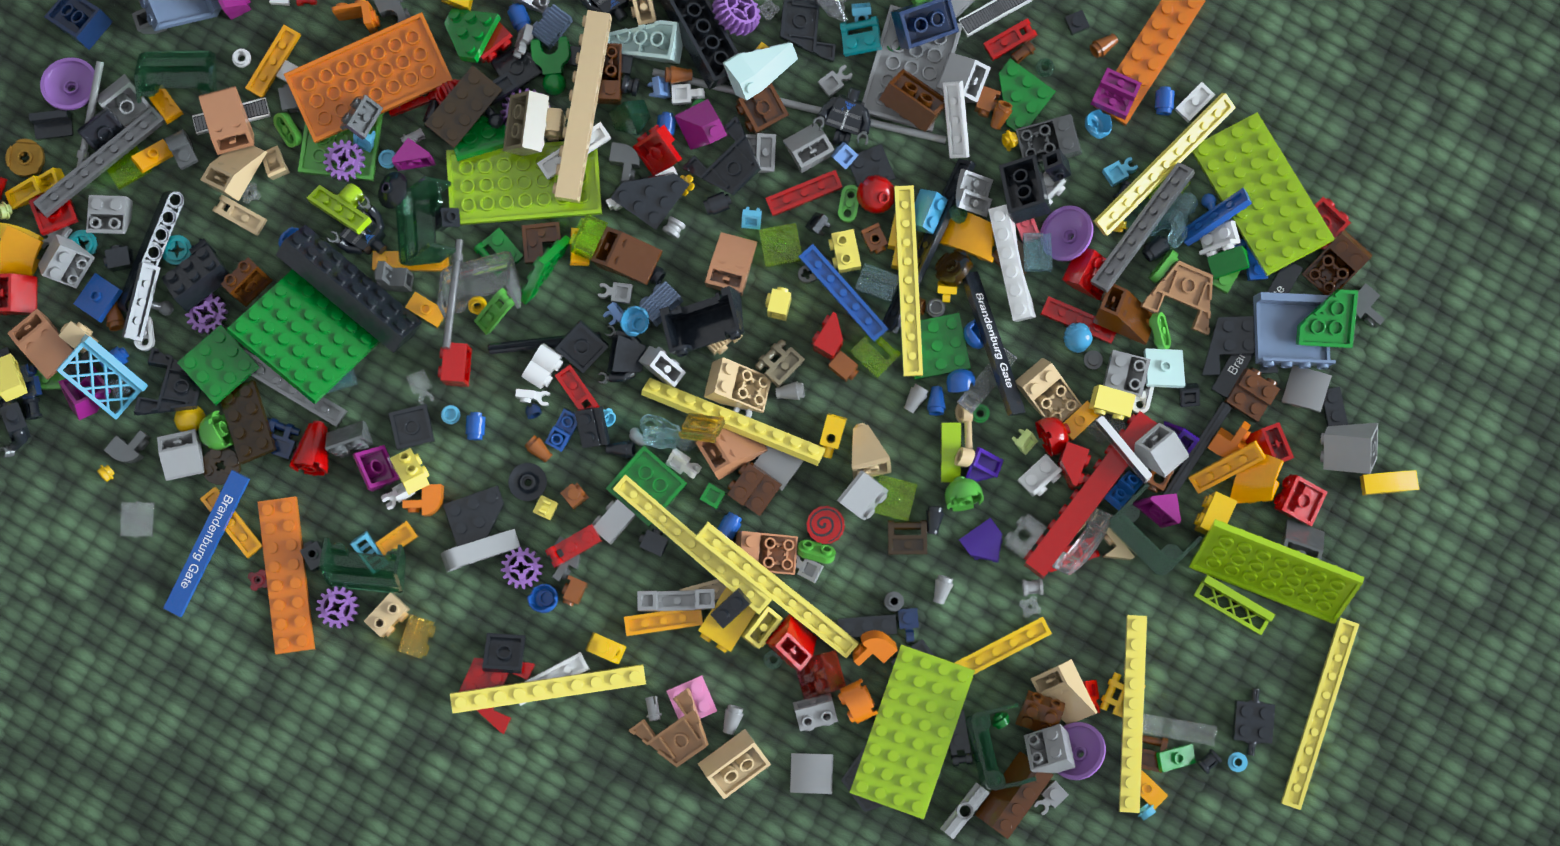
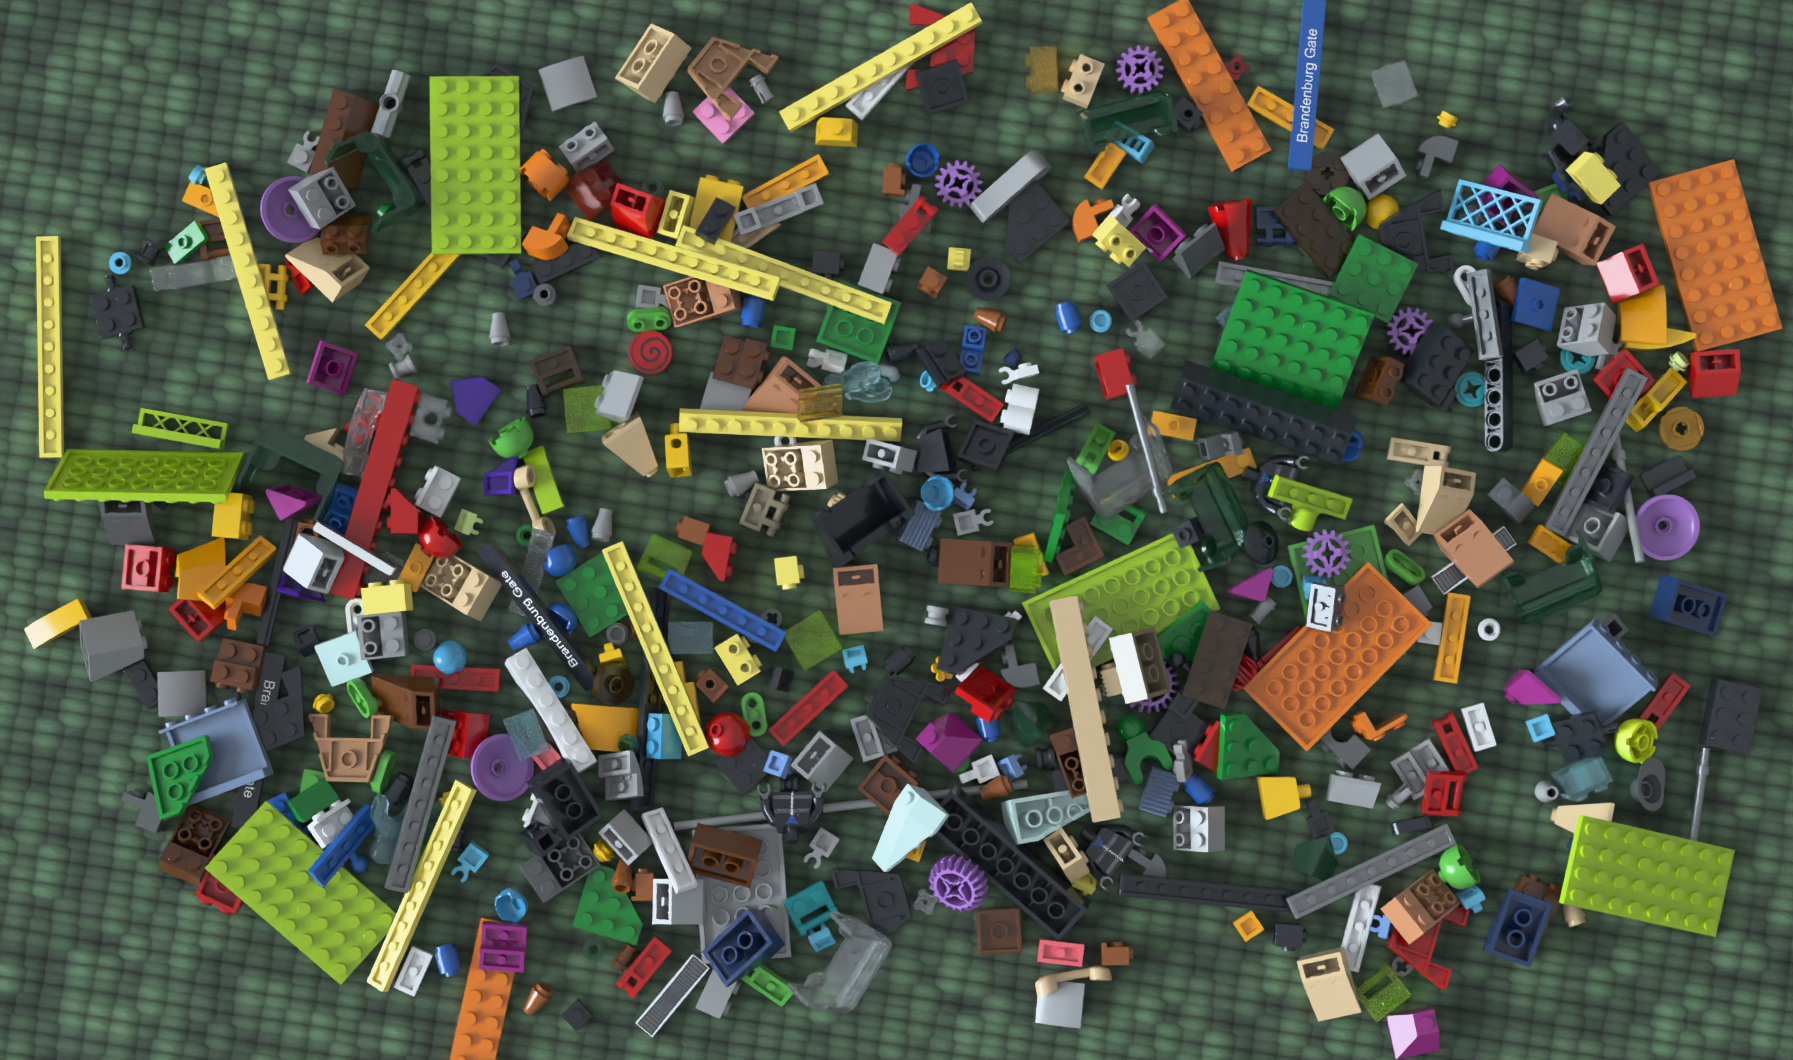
camera: 150 degrees right, 5 degrees up
none -> magenta slope [306,340,358,395]
none -> yellow plate [313,694,335,714]
none -> blue cone [508,623,543,651]
none -> medium azure plate [548,676,570,698]
none -> light grey brick [598,809,653,865]

